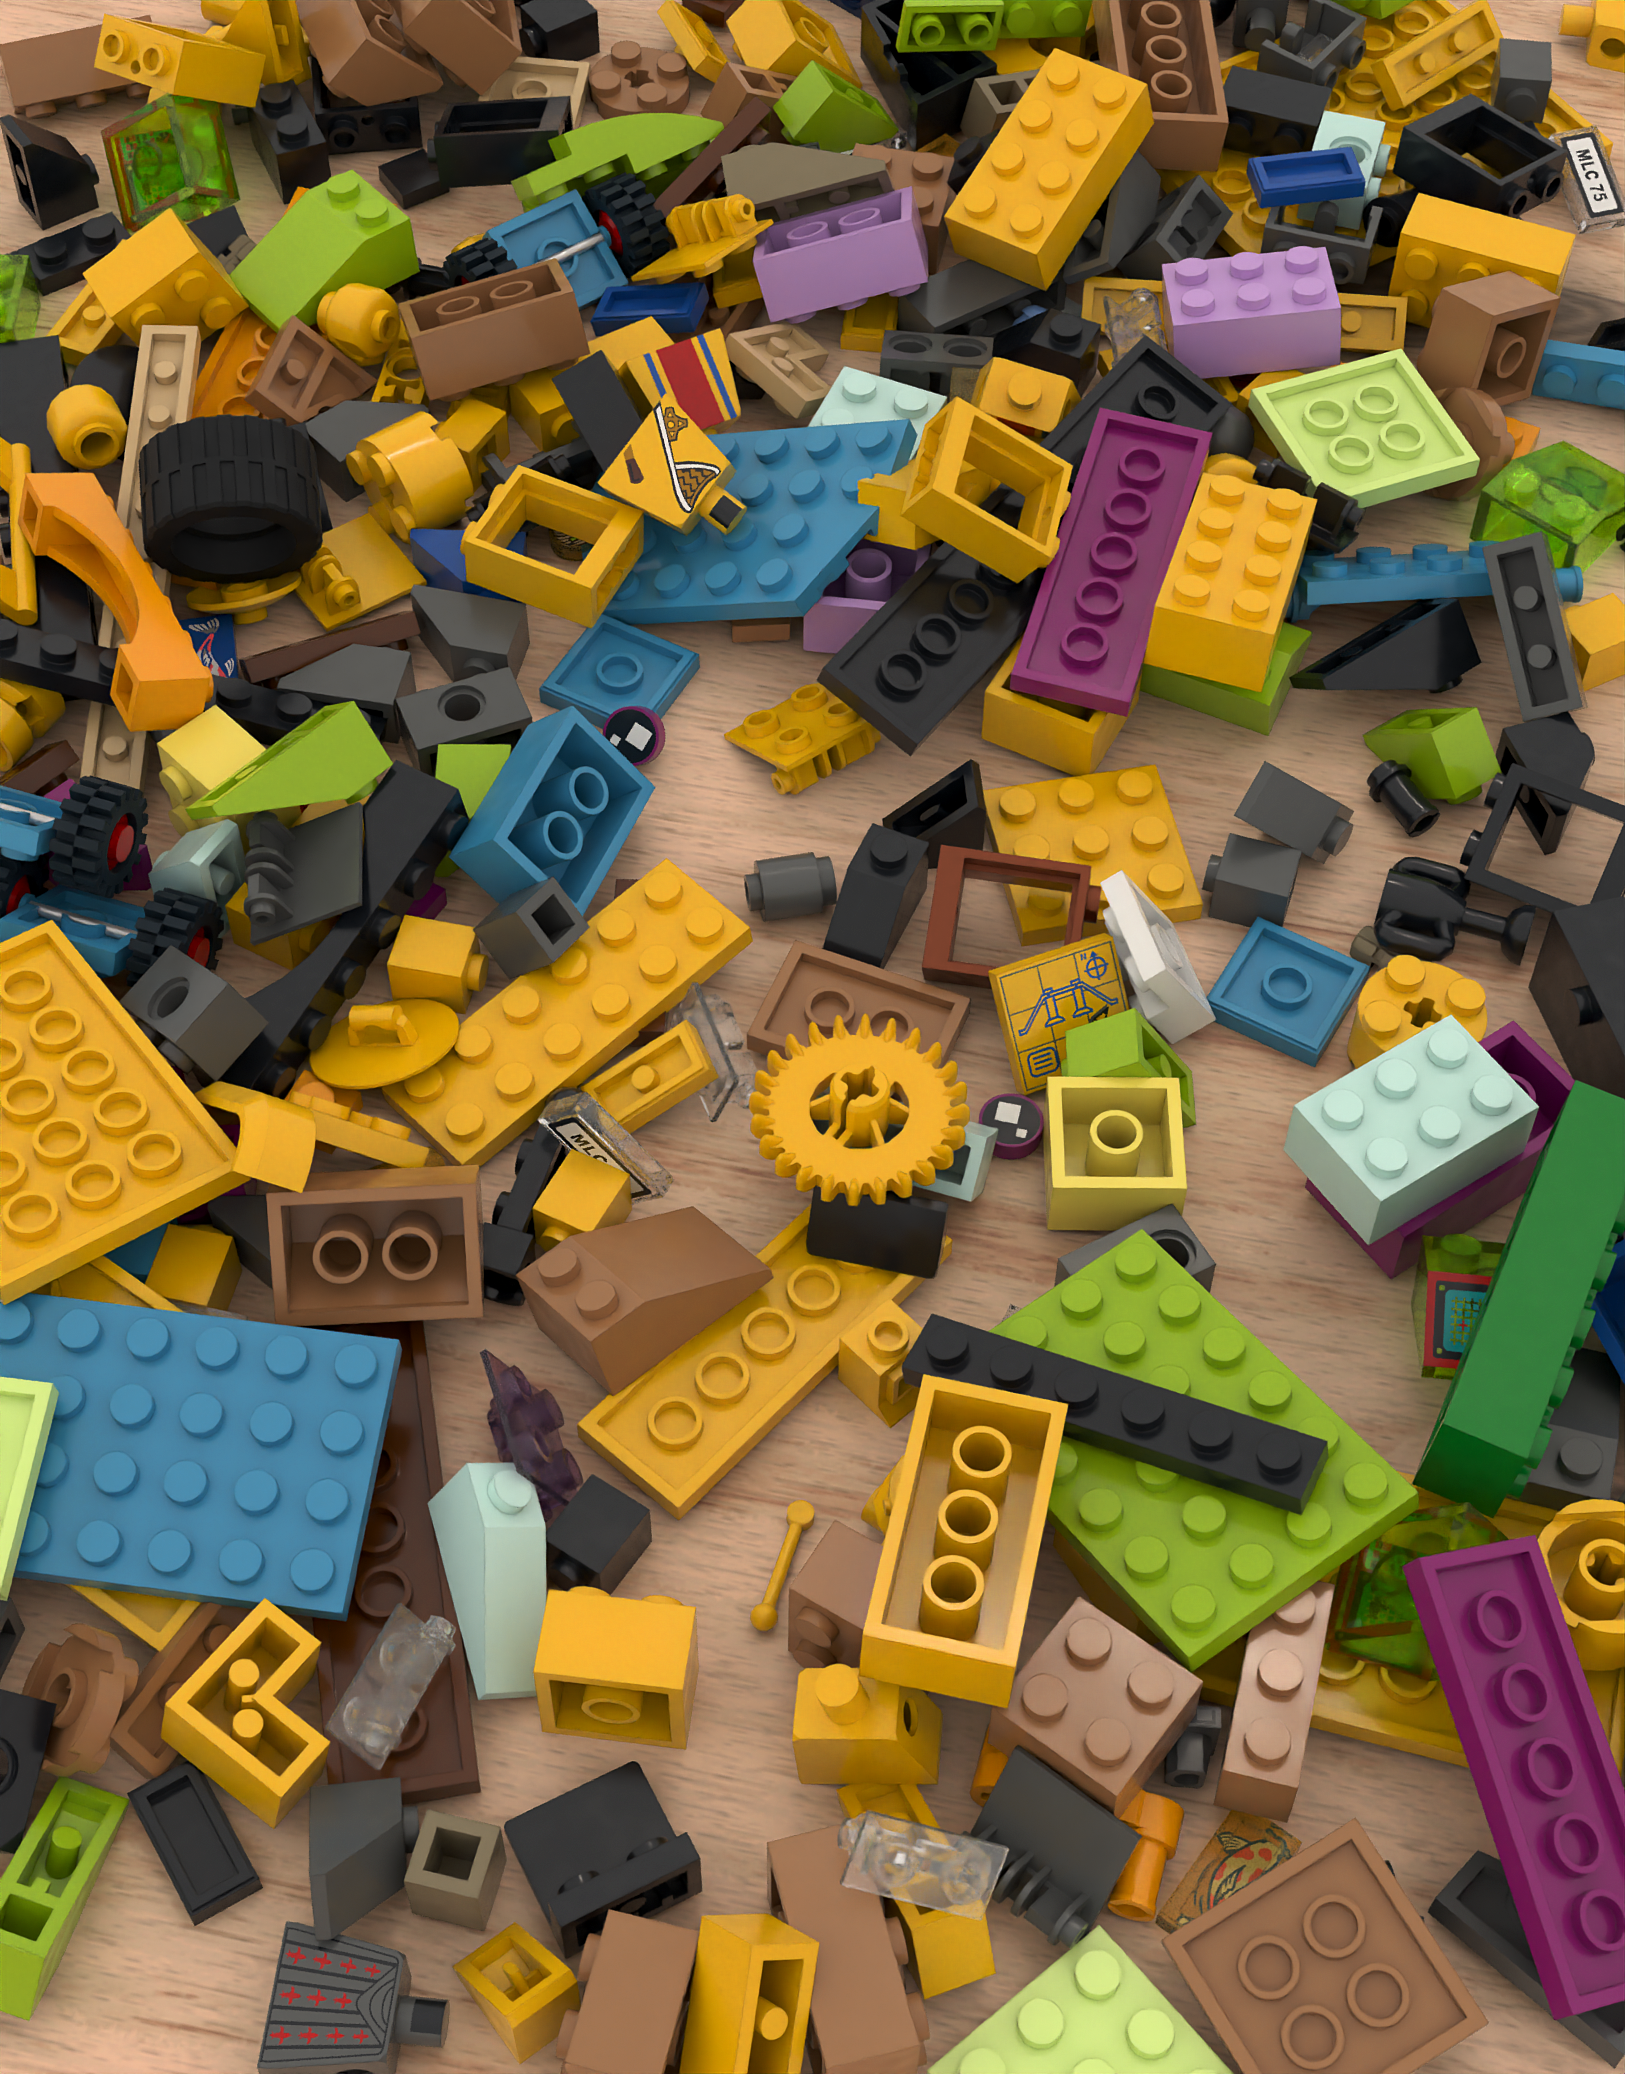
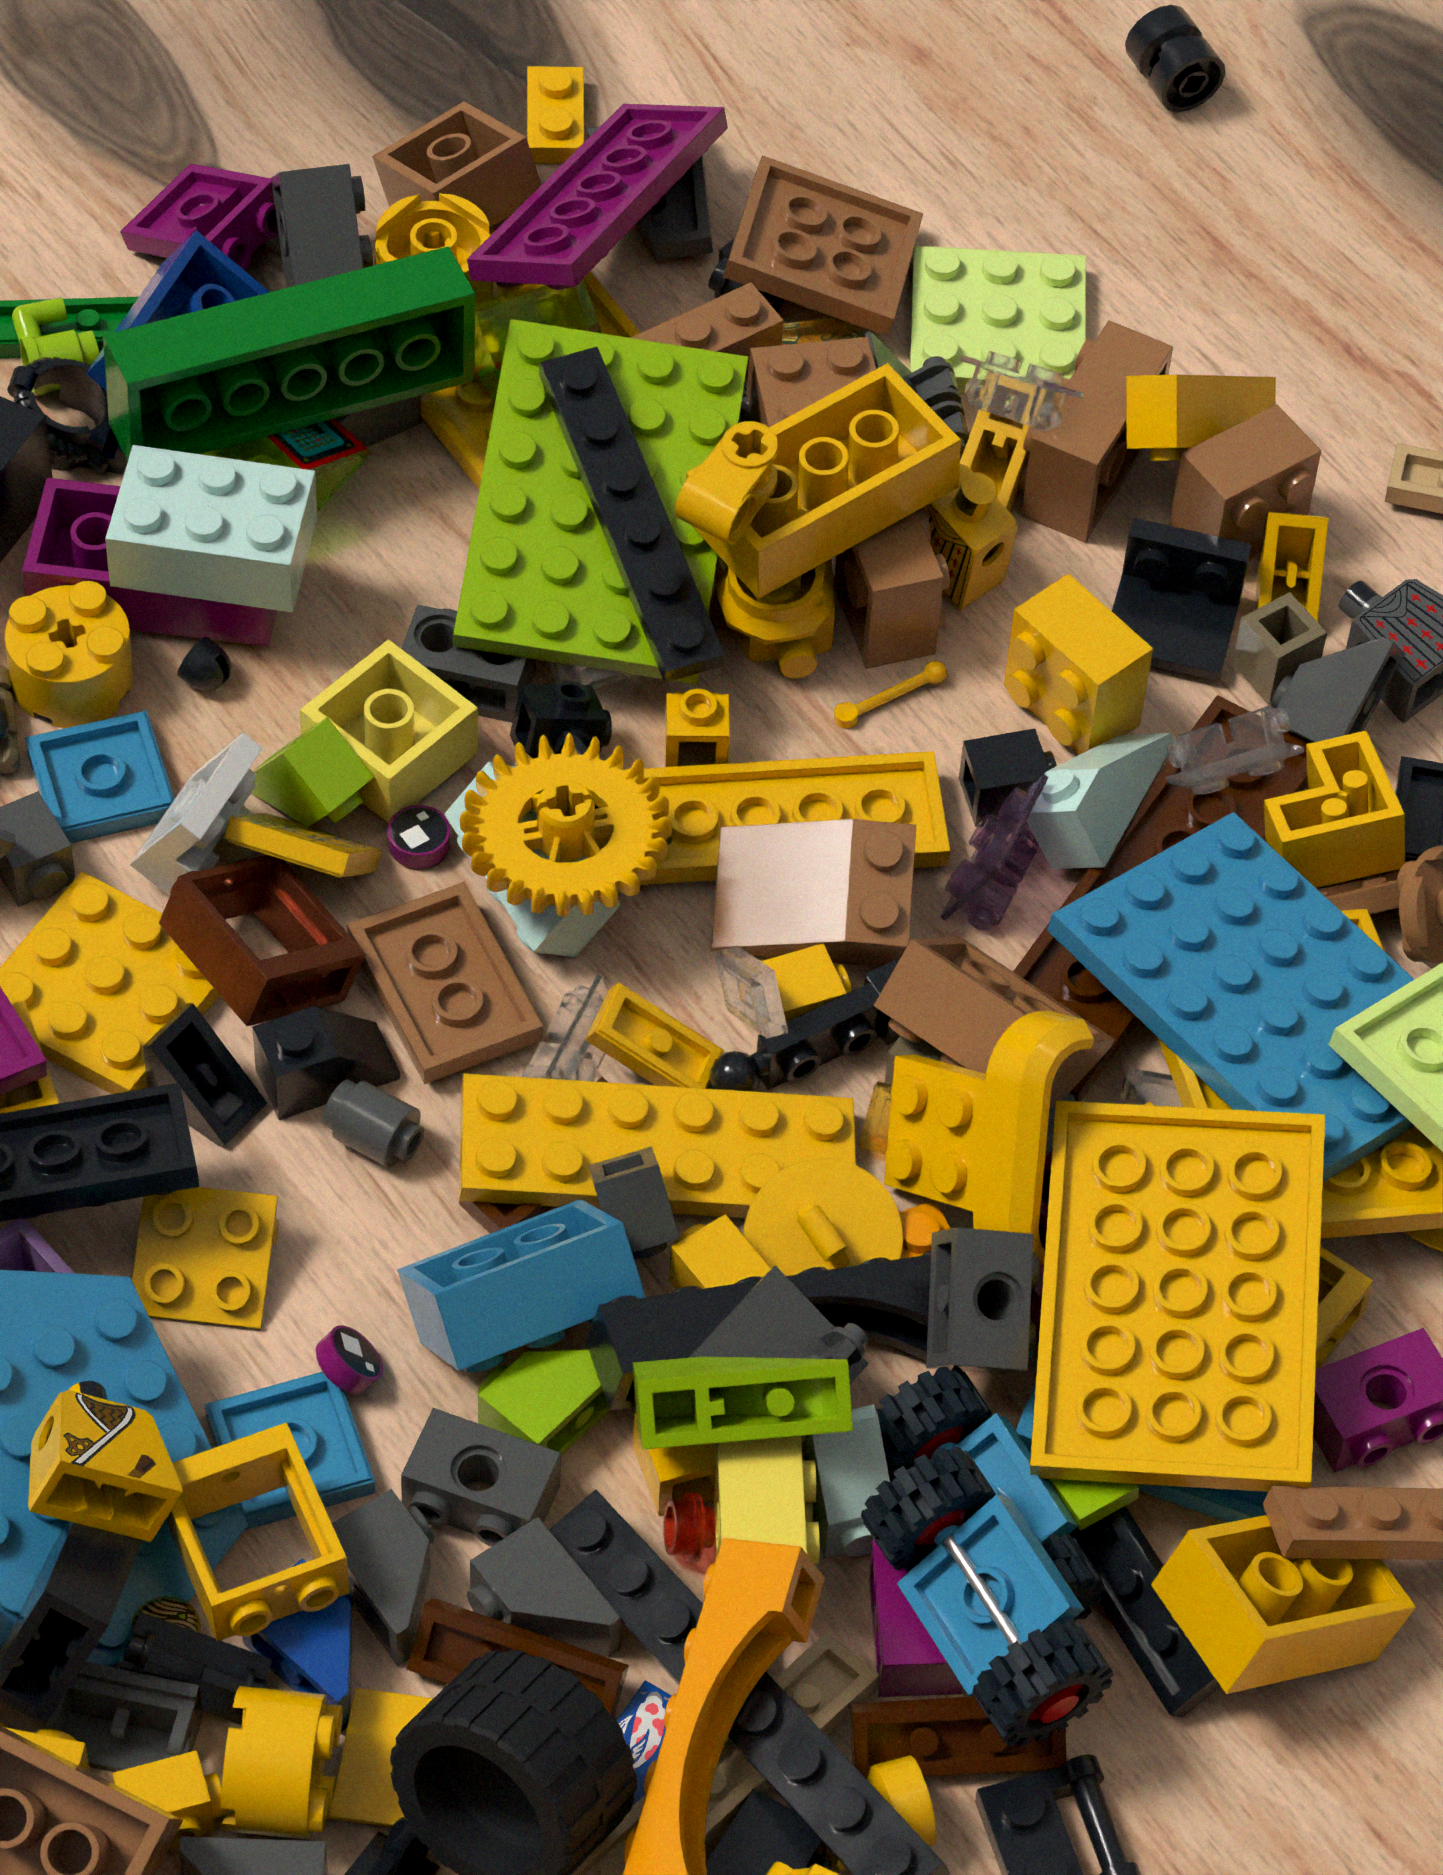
camera: 140 degrees left, 0 degrees up
none -> black brick [510,681,612,759]
none -> yellow piece [675,421,778,545]

